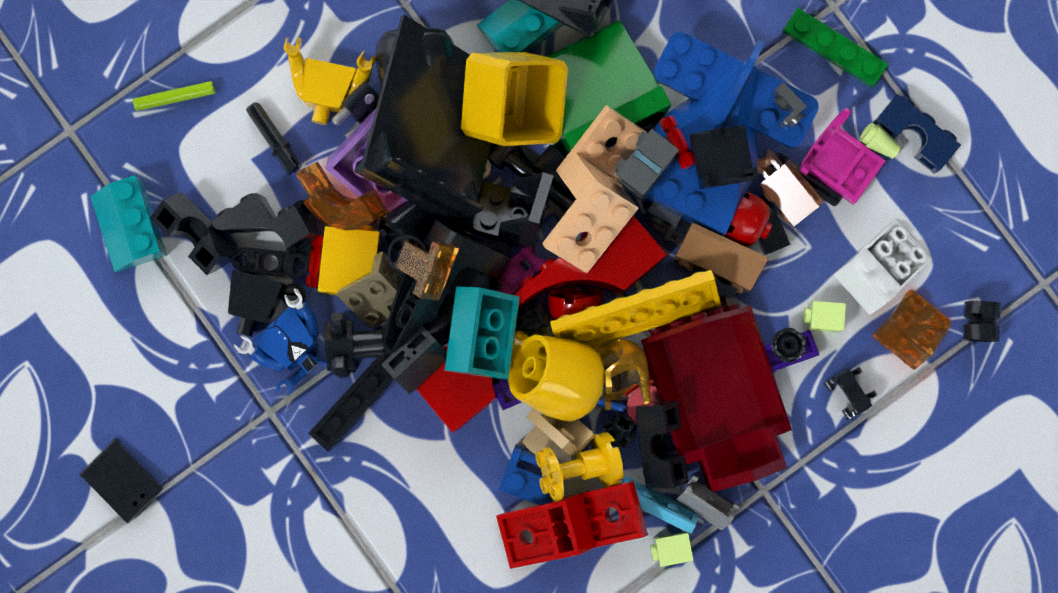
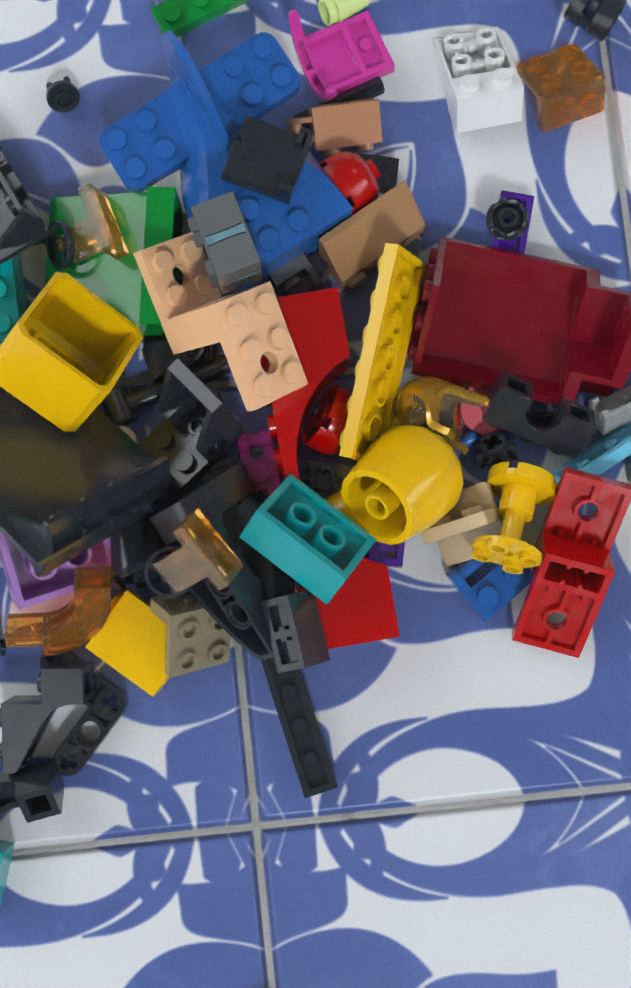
camera: 55 degrees left, 0 degrees up
black torso [228,270,287,337] -> none
blue torso [234,289,320,374] -> none
blue piece [275,354,327,397] -> none
black piece [281,283,306,306] -> none
red axle [306,235,324,288] -> none
black piece [324,313,384,378] -> none
red axle [660,115,695,169] -> none
dark grey bracket [772,82,807,128] -> none
yellowish green brick [803,301,846,333] -> none
black piece [823,367,878,420] -> none
none -> clear orange piece [46,183,129,270]

